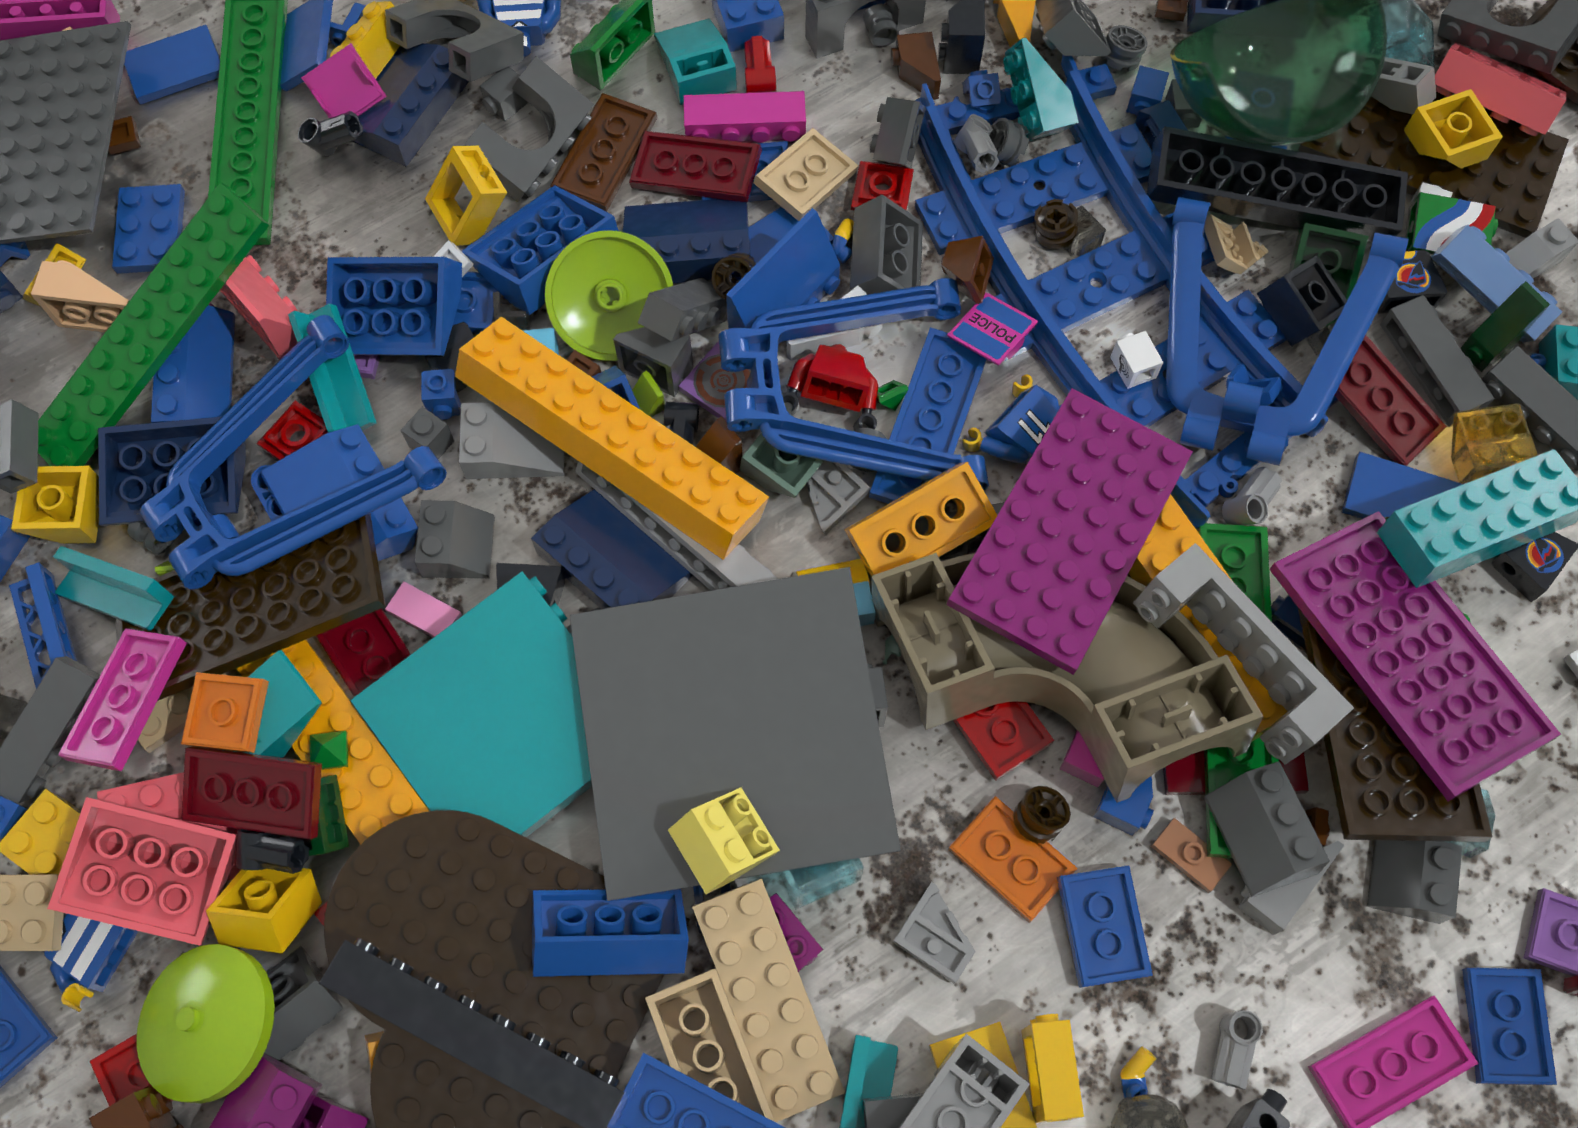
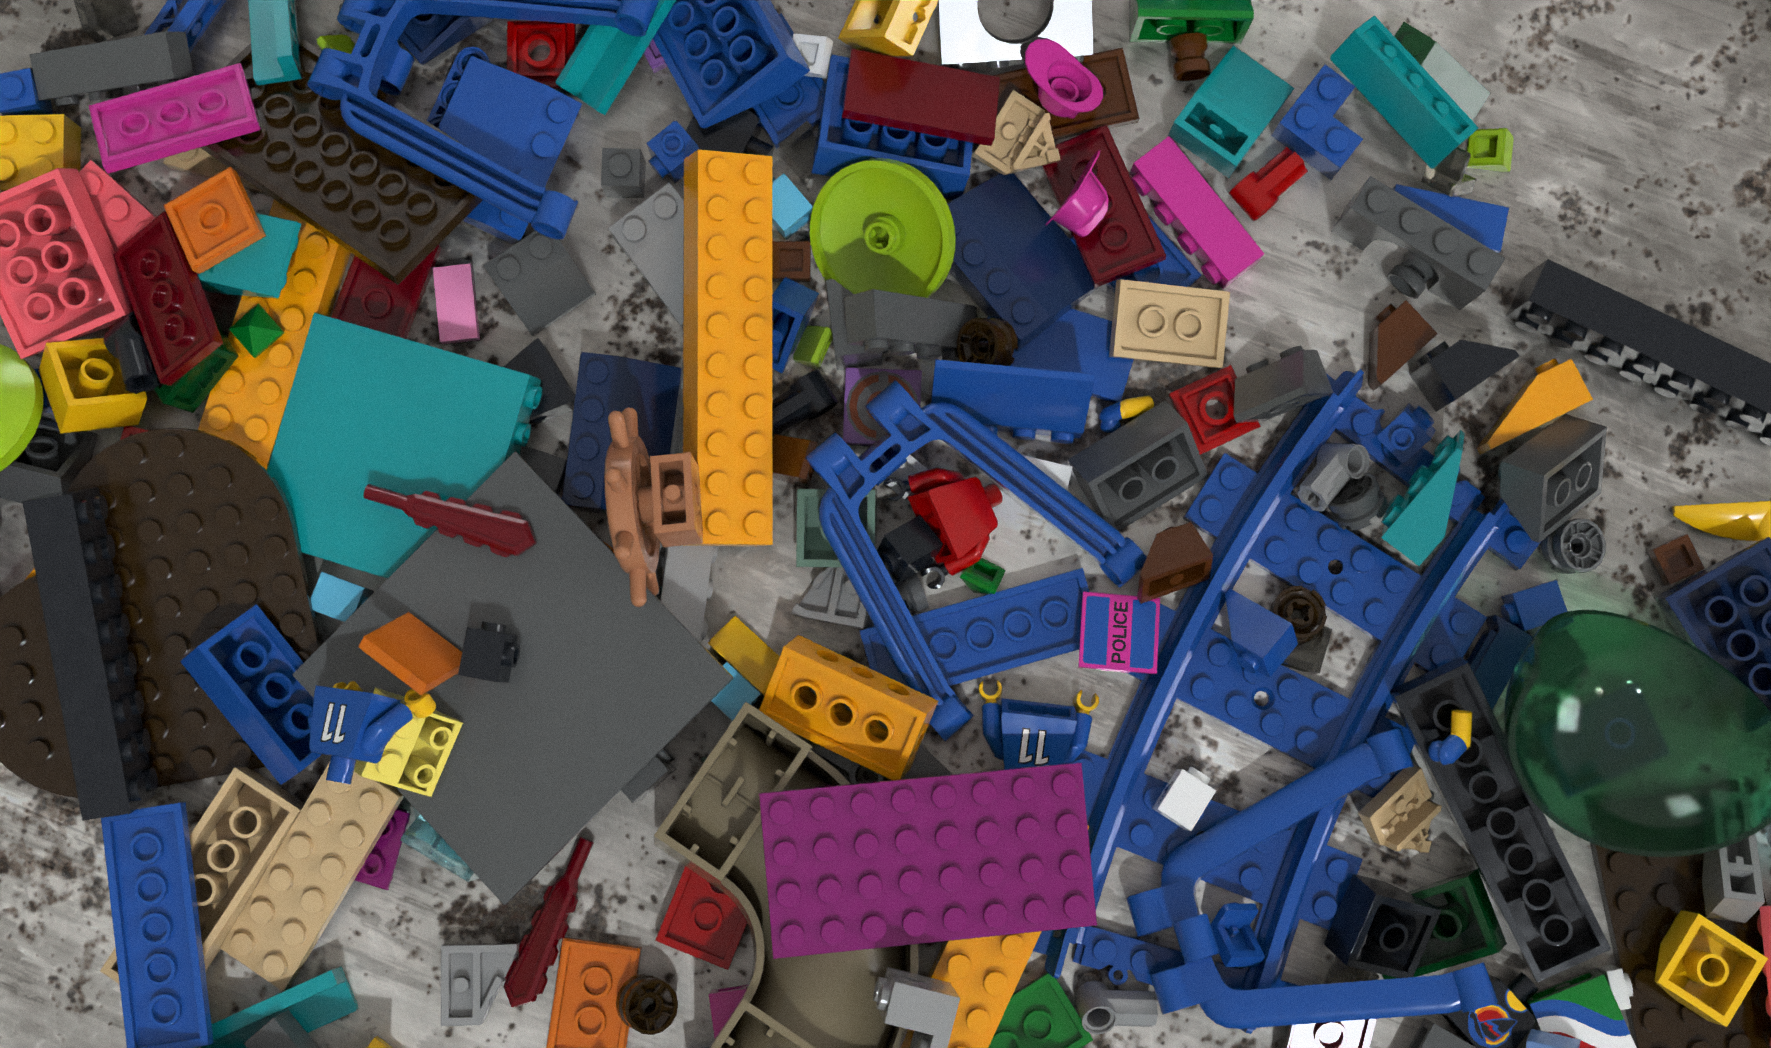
camera: 55 degrees right, 15 degrees up
none -> blue torso [308,681,436,785]
none -> medium azure brick [311,572,374,622]
none -> orange tile [358,612,462,695]
none -> dark red sword [363,484,537,558]
none -> black brick [458,621,520,683]
none -> dark red sword [503,837,594,1008]
none -> nougat piece [604,407,703,607]
none -> dark red tile [842,49,1000,146]
none -> black brick [877,515,943,584]
none -> tan slope [972,90,1061,175]
none -> dark pink piece [1025,39,1103,119]
none -> dark pink piece [1045,150,1109,237]
none -> reddish brown wheel [1169,33,1211,82]
none -> blue slope [1225,589,1298,678]
none -> arm [1428,710,1472,765]

